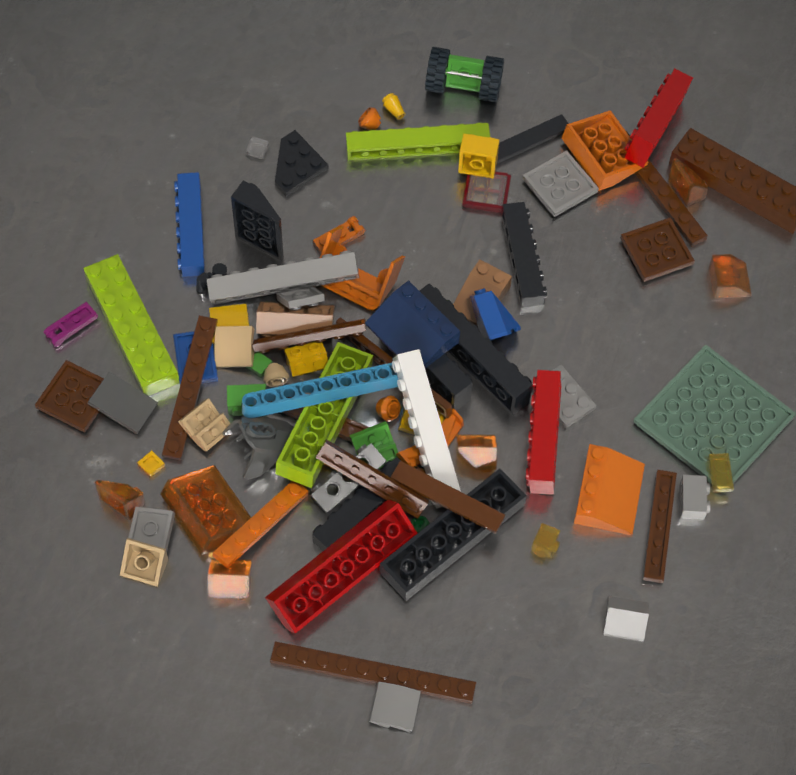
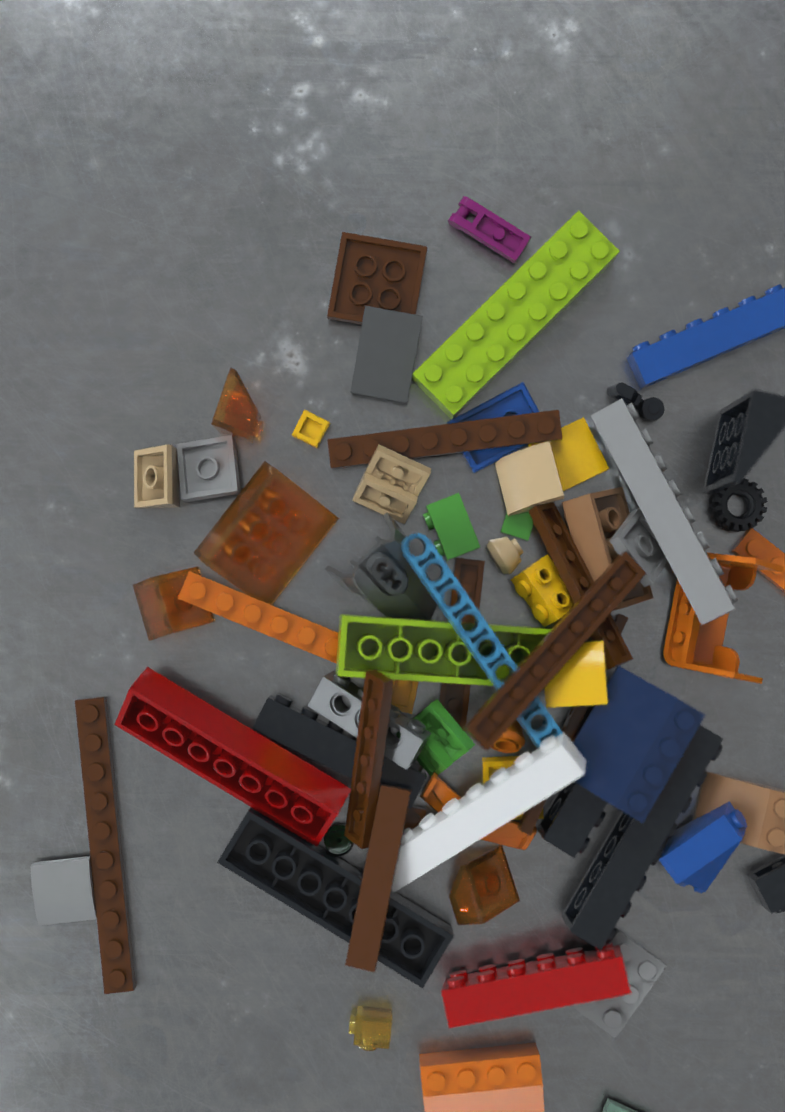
camera: 80 degrees right, 25 degrees up
none -> reddish brown plate [463,552,646,750]
none -> yellow slope [545,640,608,708]
none -> black tyre [709,478,767,532]

